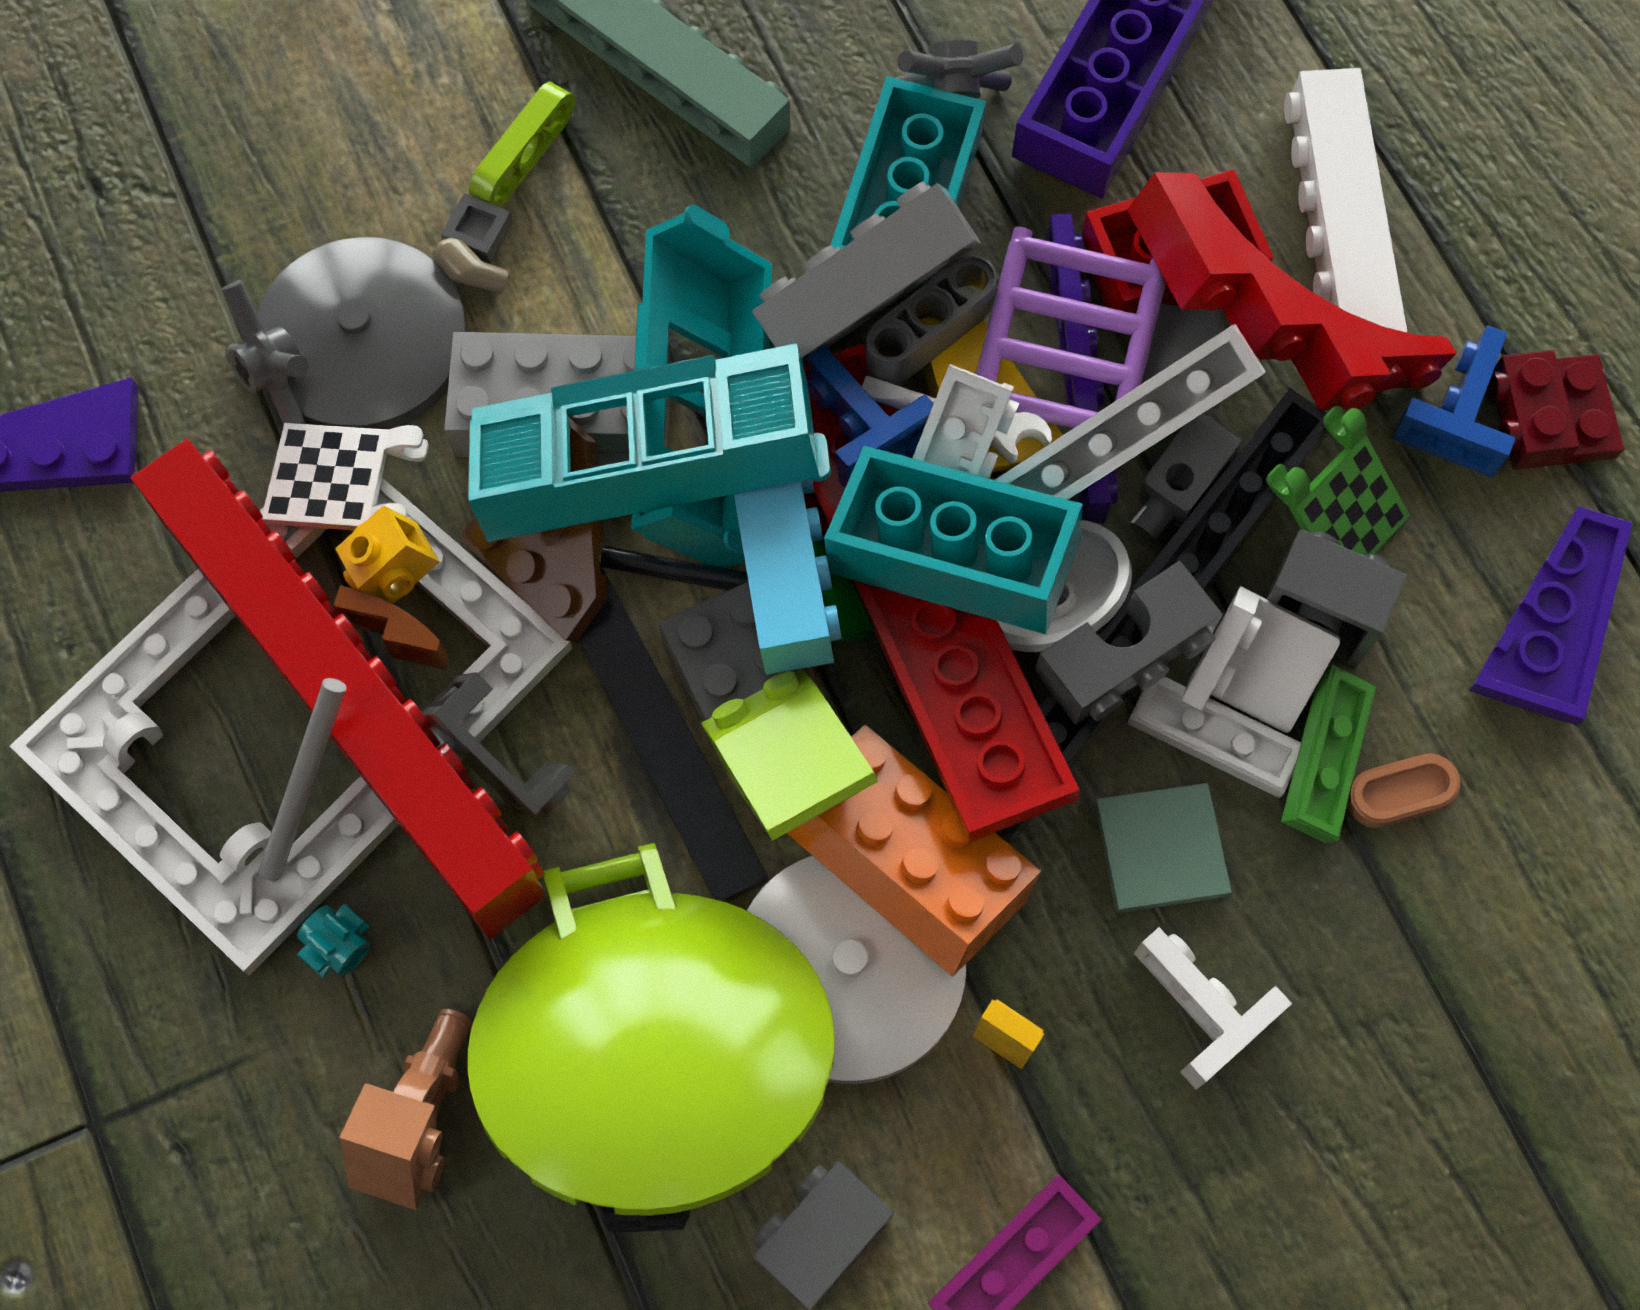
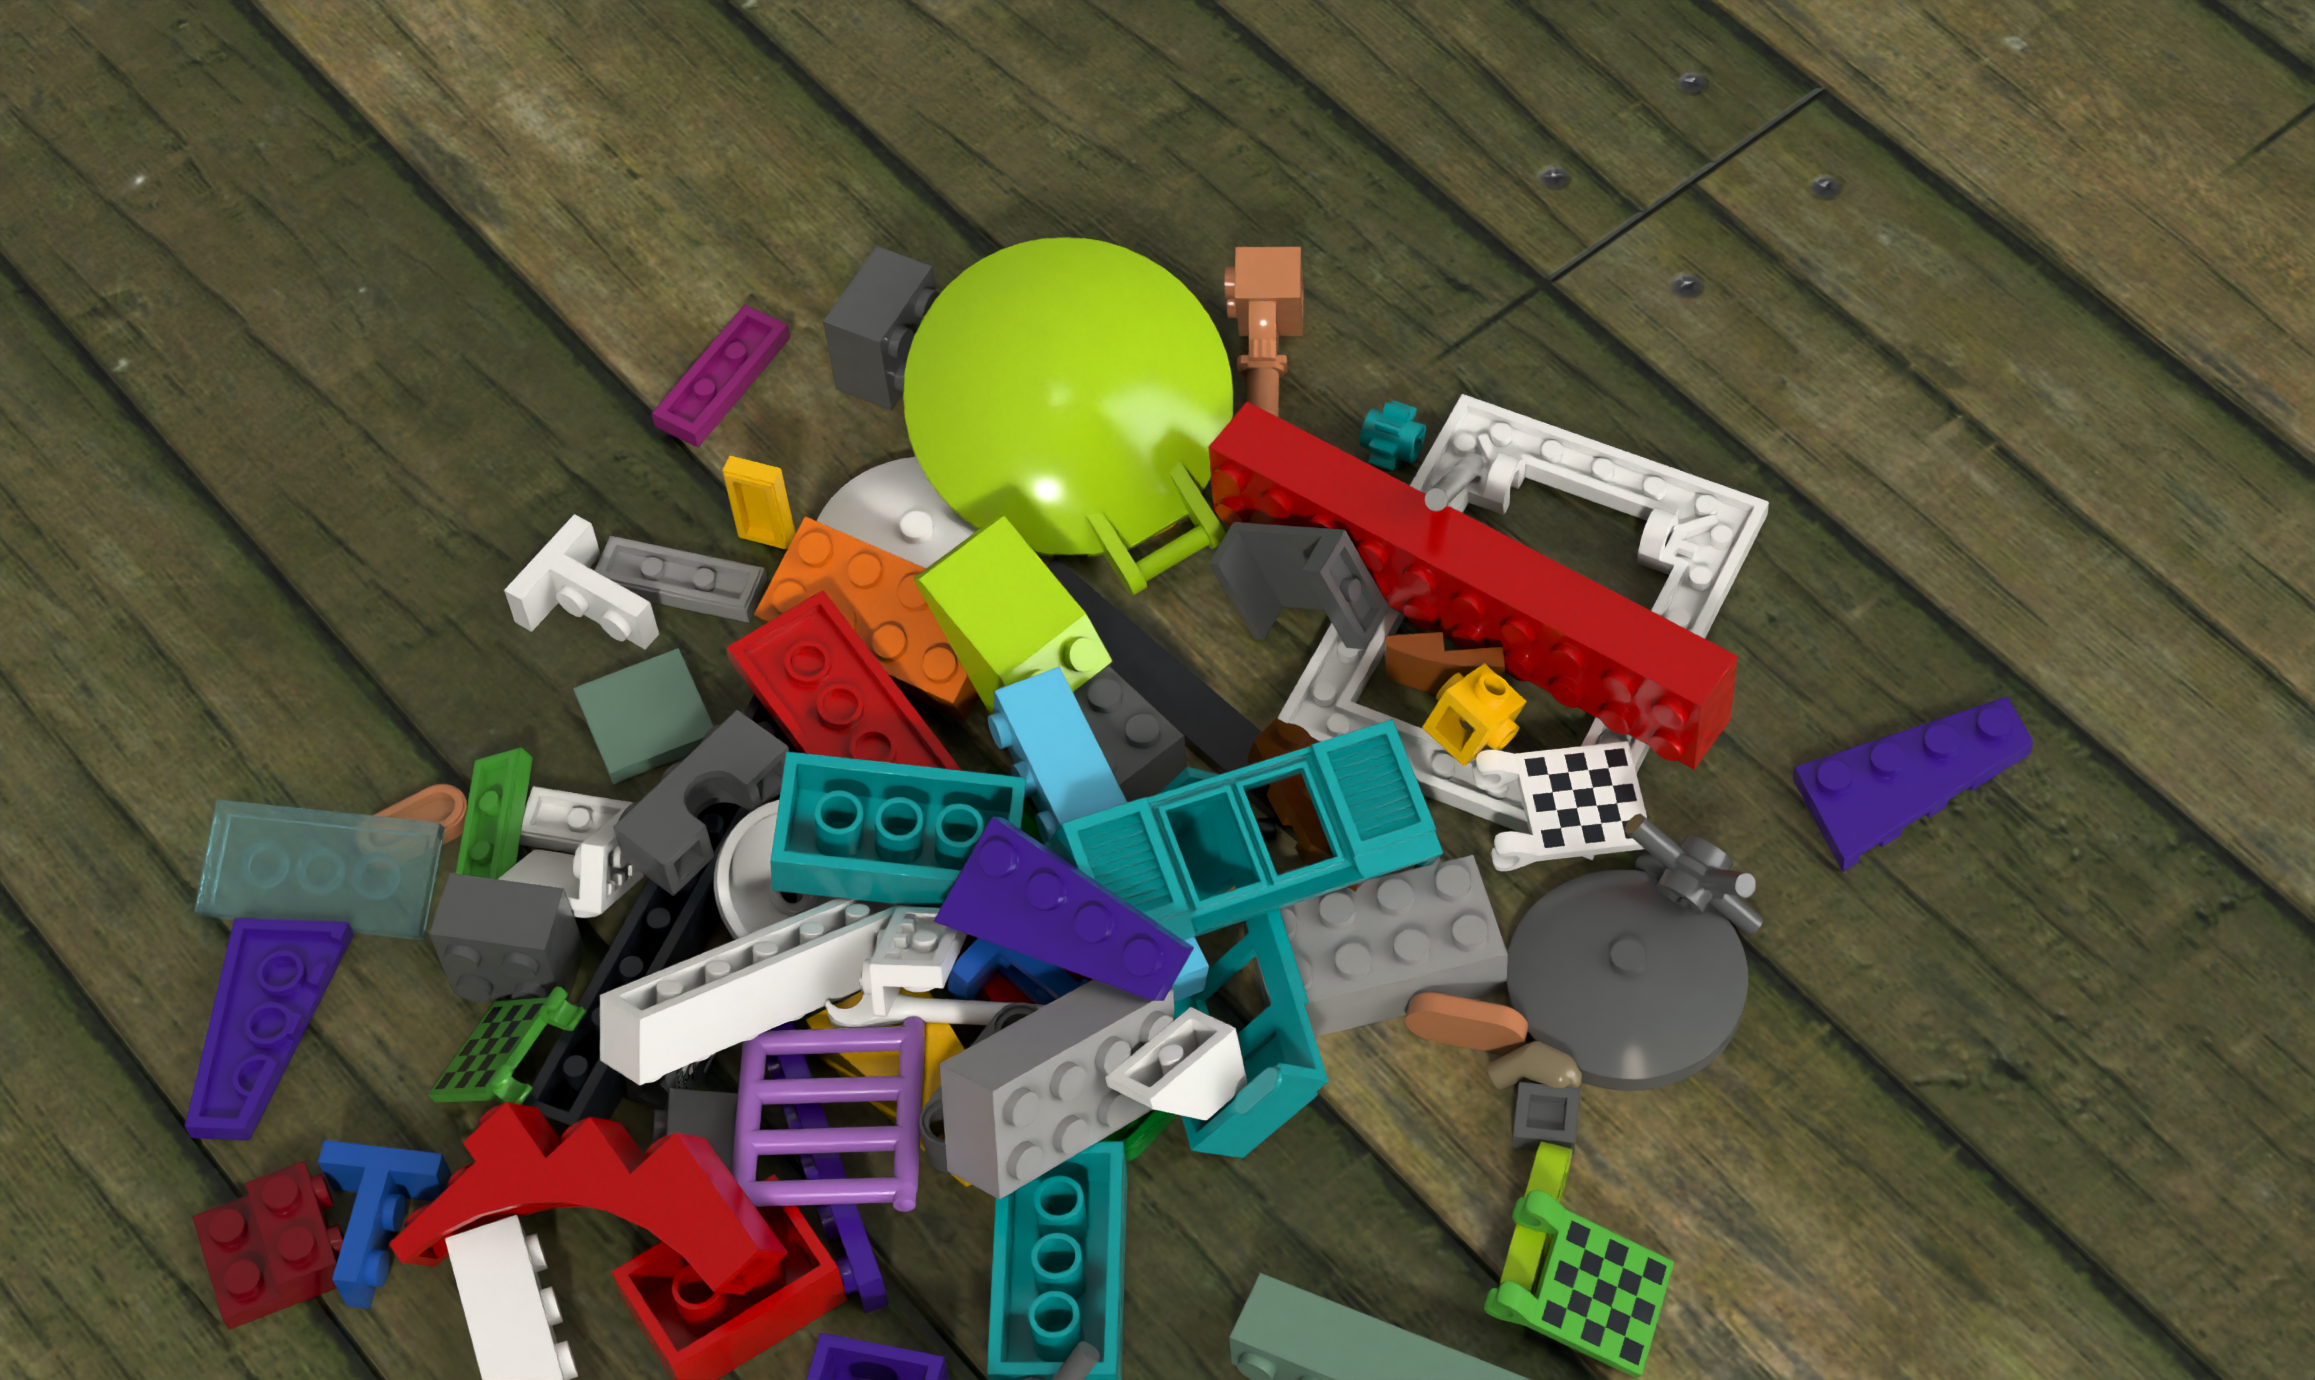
camera: 170 degrees right, 15 degrees down
none -> clear light blue tile [194,799,444,940]
none -> light grey tile [595,536,767,623]
none -> dark purple wing [933,817,1194,1001]
none -> white slope [1105,1007,1248,1120]
none -> nougat tile [1405,992,1528,1054]
none -> bright green flag [1484,1190,1674,1378]

